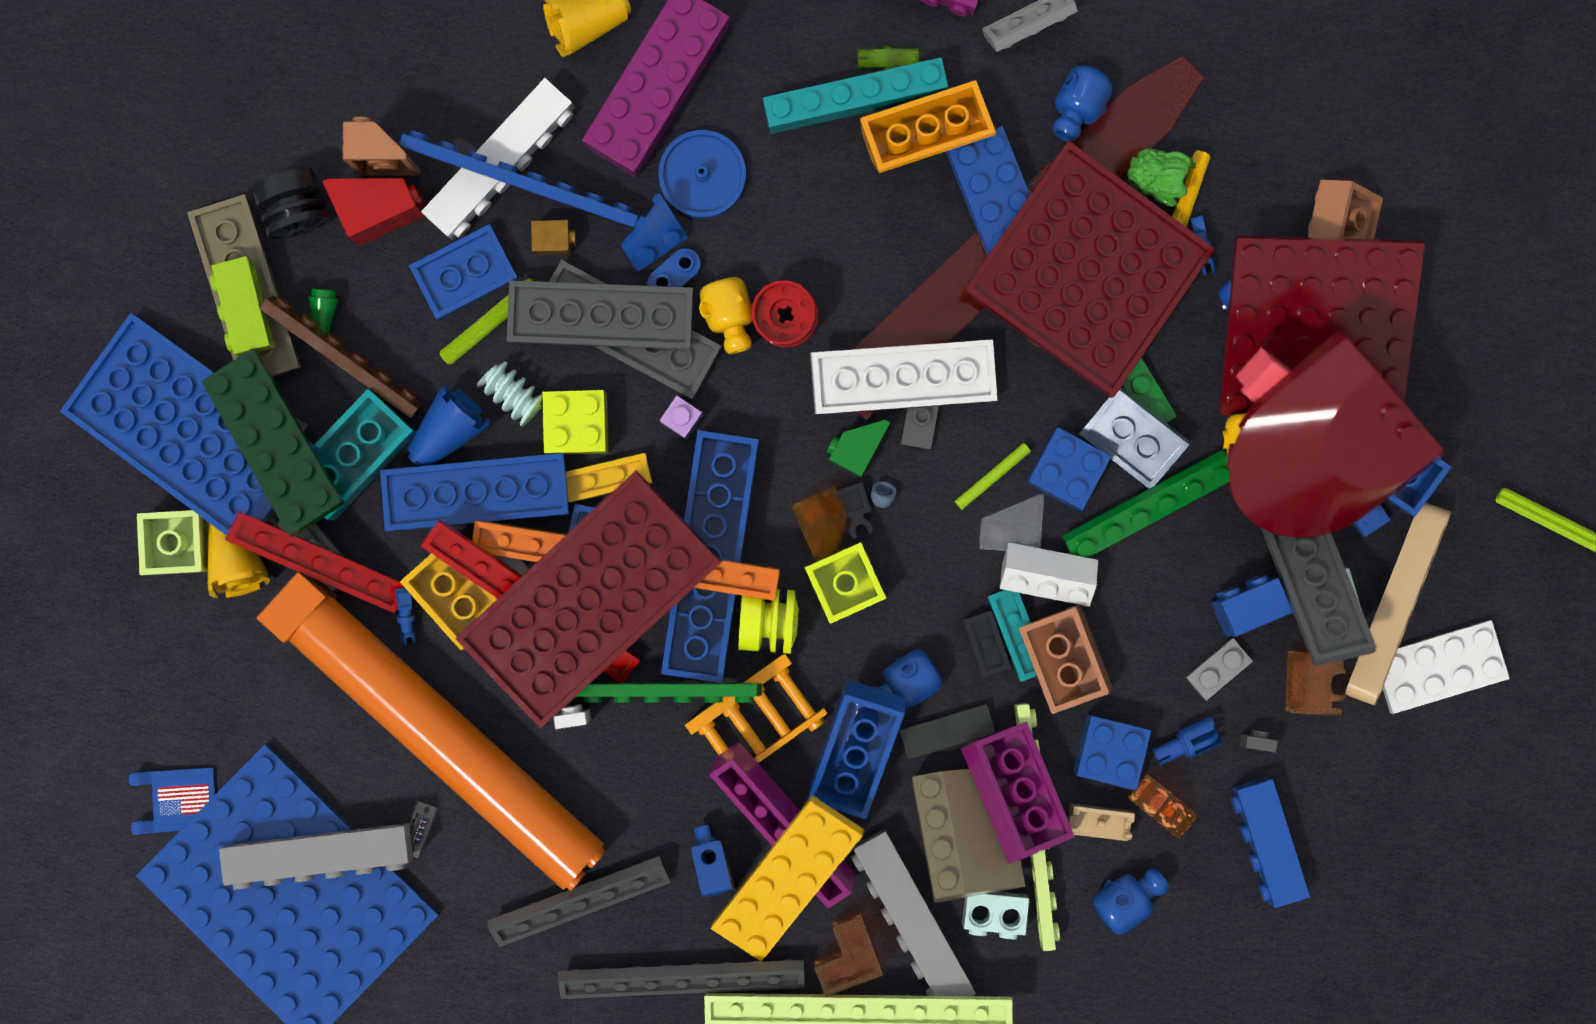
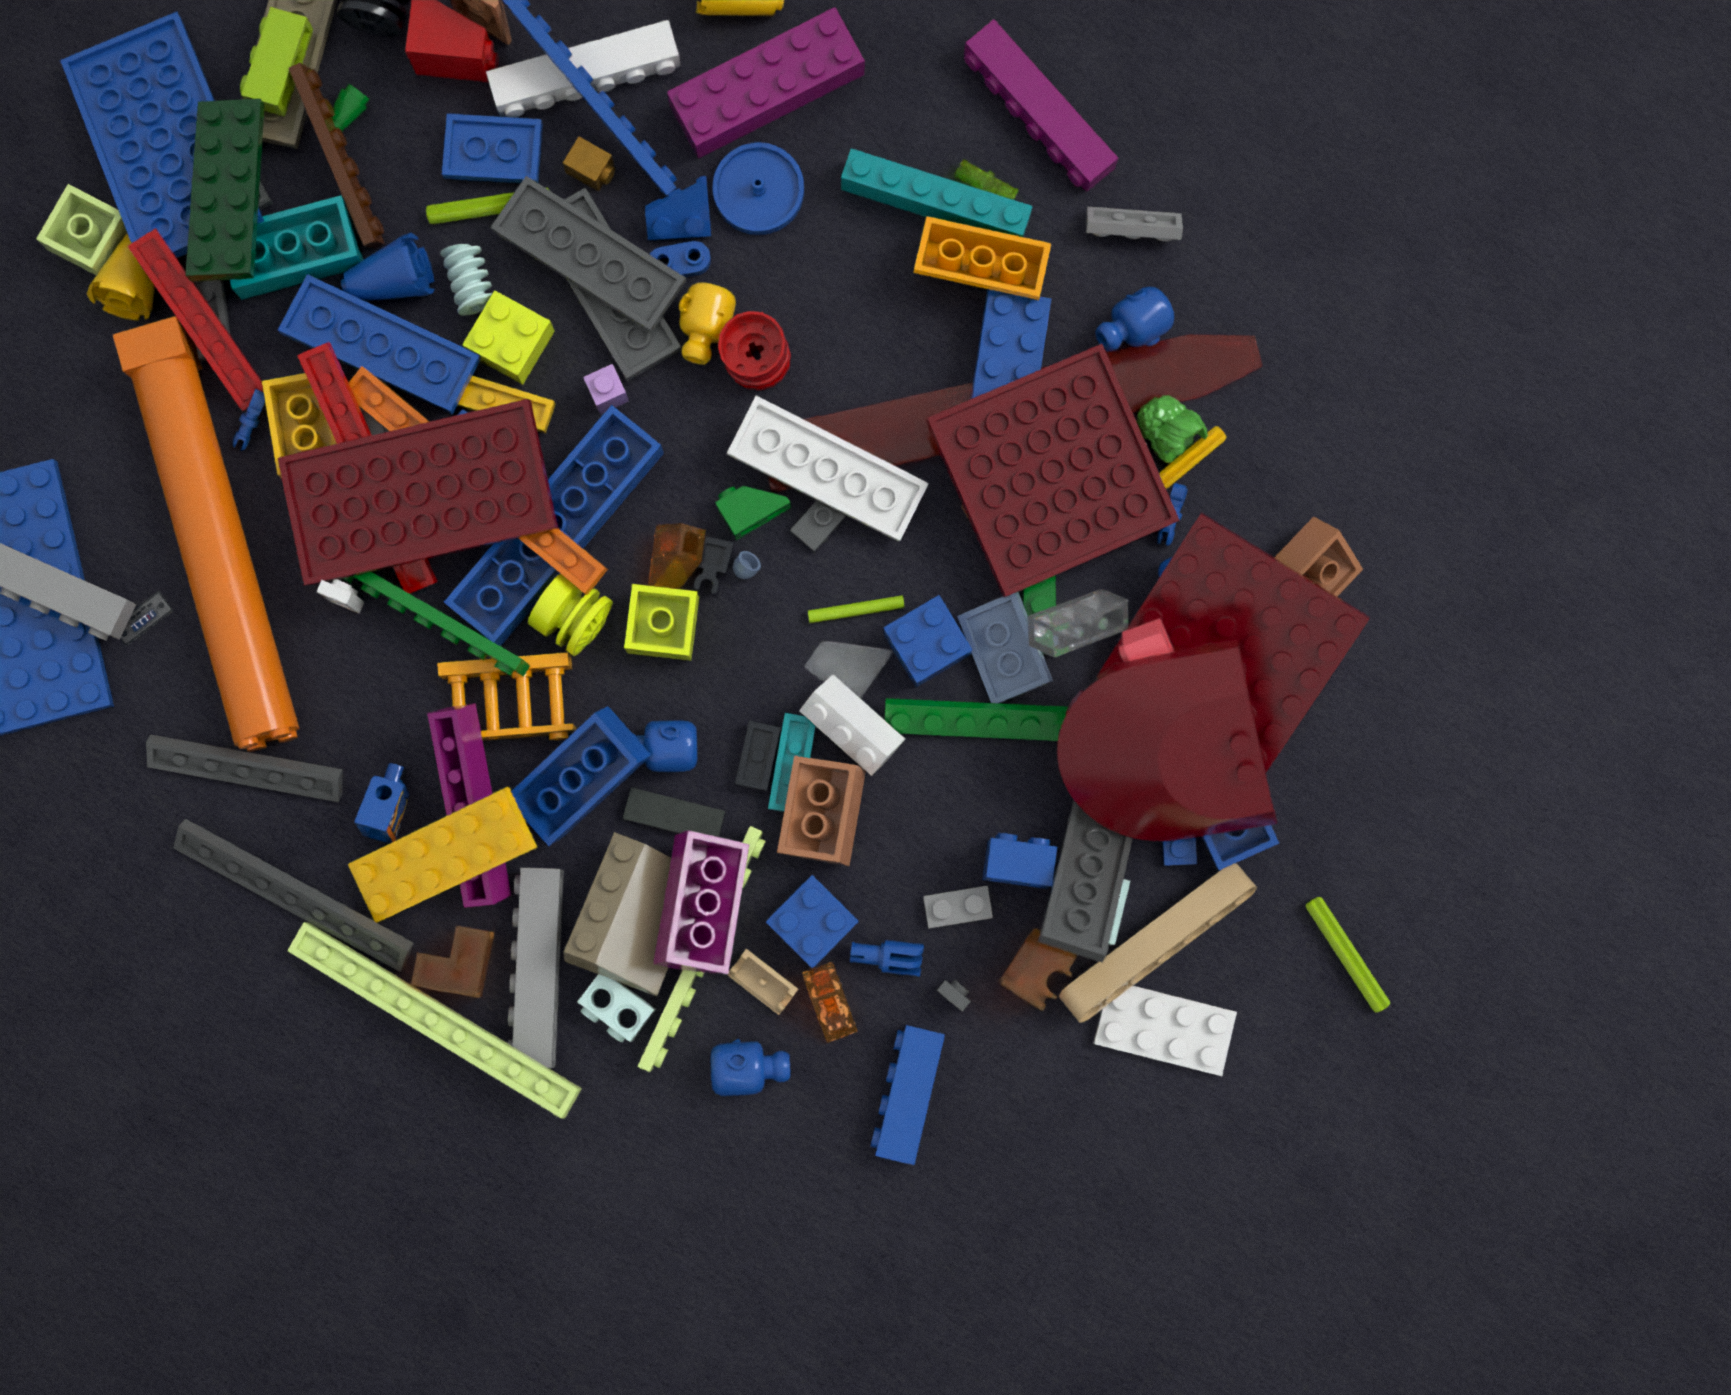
camera: 25 degrees right, 5 degrees down
none -> clear brick [1028,589,1128,657]

